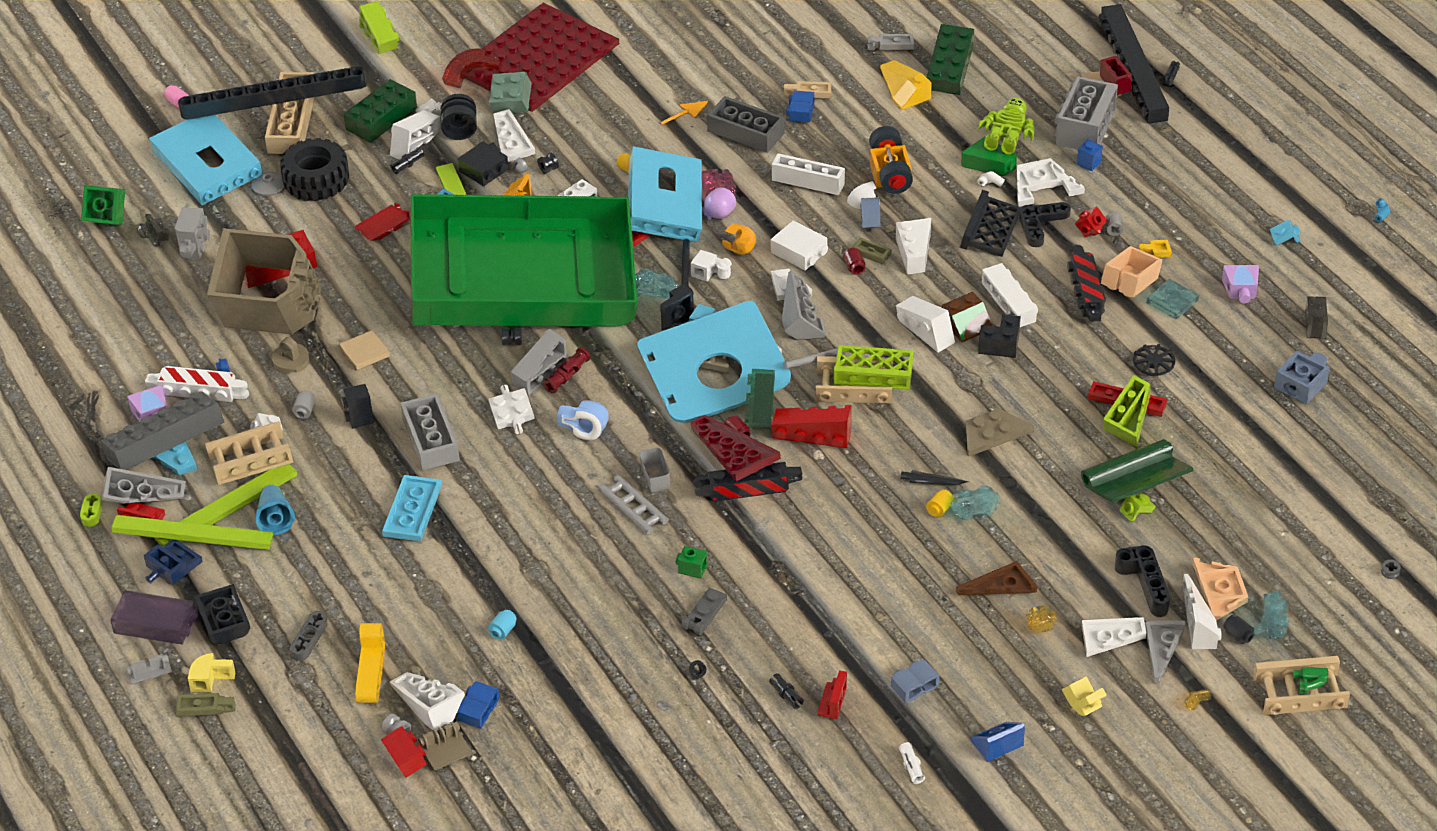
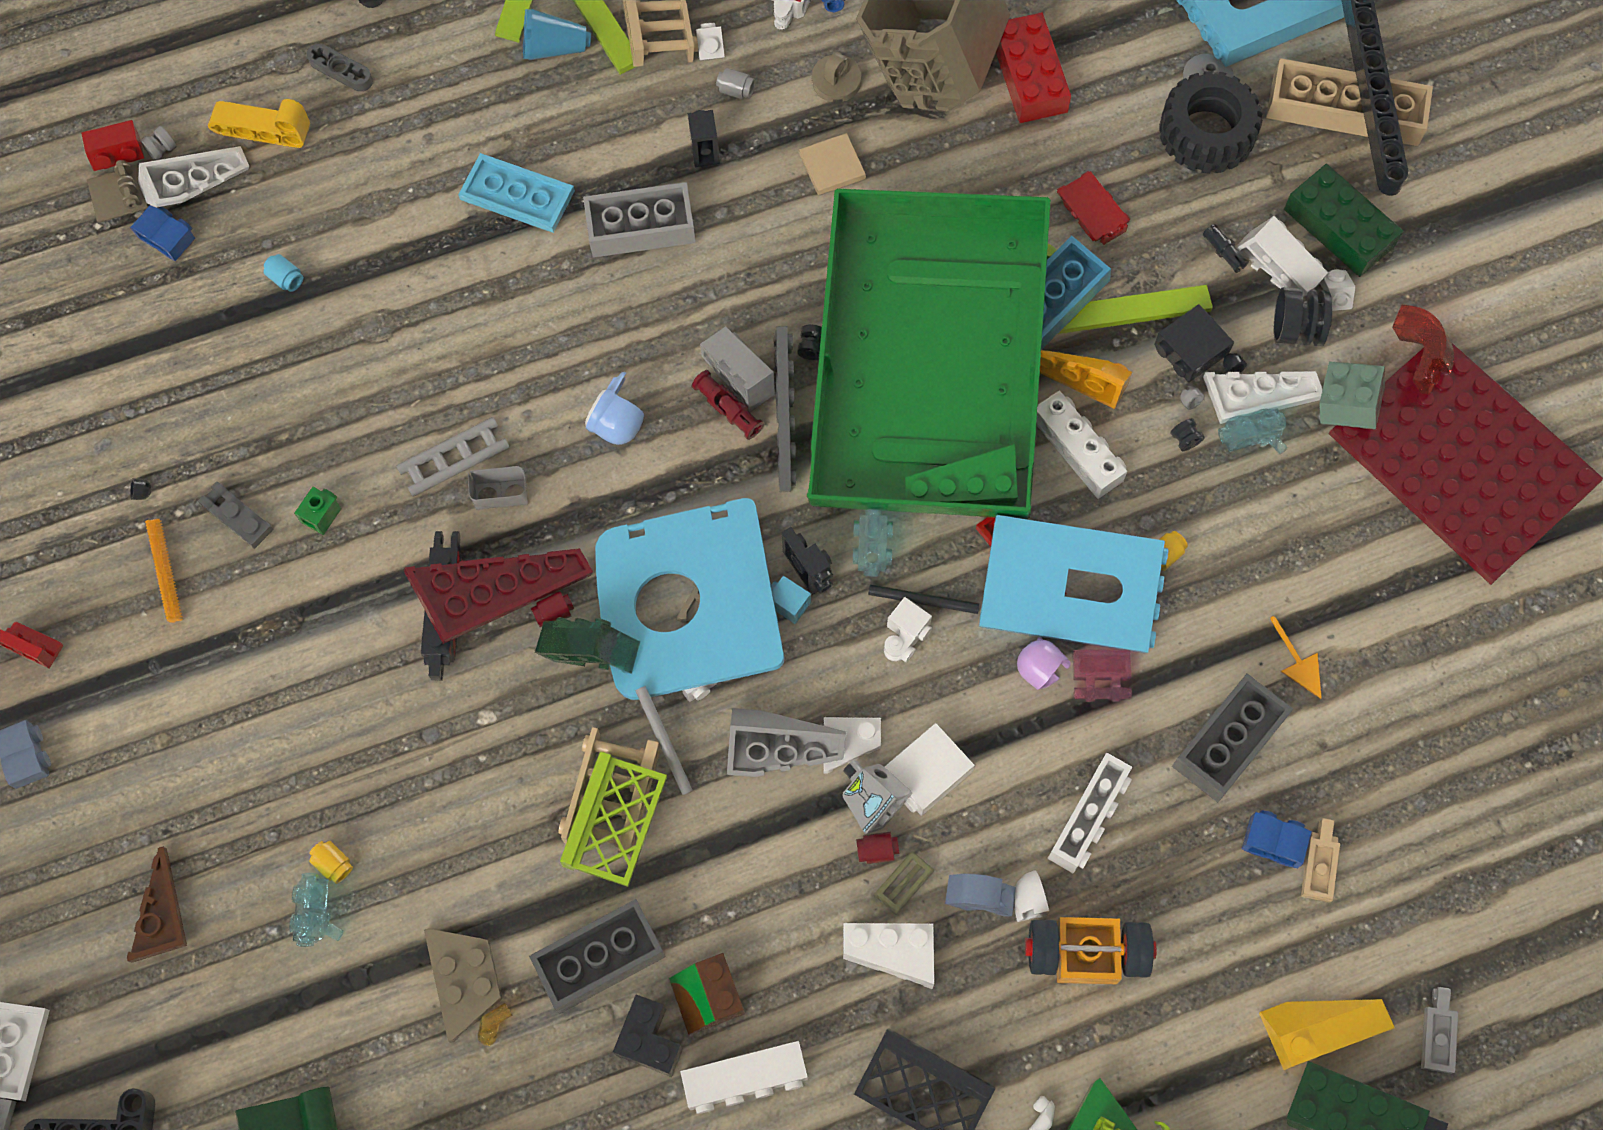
camera: 100 degrees right, 25 degrees up
lime wedge [359,1,399,54] -> none
white plate [488,385,535,434] -> none
light orange helmet [722,223,756,255] -> none
black pin [769,673,804,709] -> none
red wedge [771,405,852,448] -> none
white wedge [896,296,955,352] -> none
black bar [901,470,969,485] -> none
clear yellow head [1026,605,1057,634] -> none
none -> light orange axle [145,519,183,623]
none -> clear yellow arm [478,1003,512,1046]
none -> dark grey brick [529,899,666,1014]
none -> dark grey wing [773,326,796,492]
none -> light grey torso [843,760,912,834]
none -> green wing [905,444,1018,504]
none -> clear light blue brick [1218,408,1288,455]

